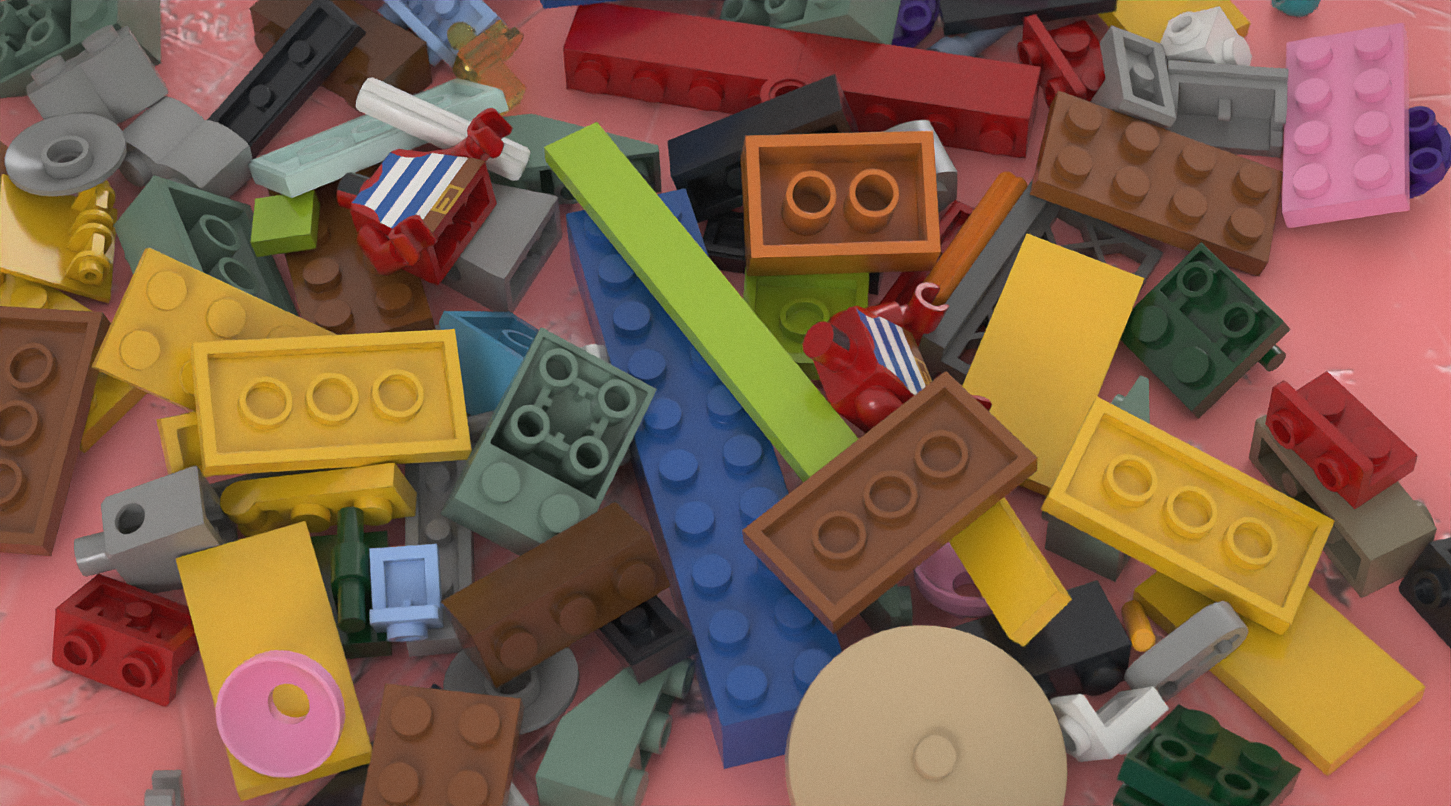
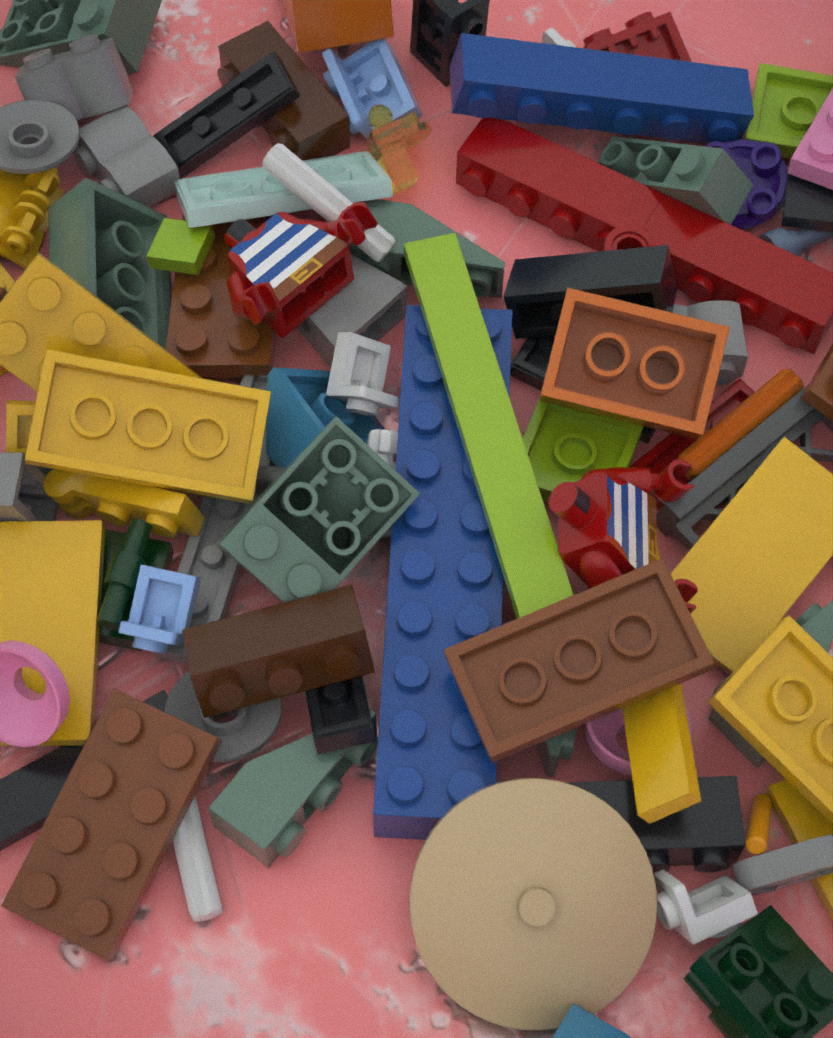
camera: 15 degrees right, 10 degrees up
none -> white bracket [326,332,400,416]

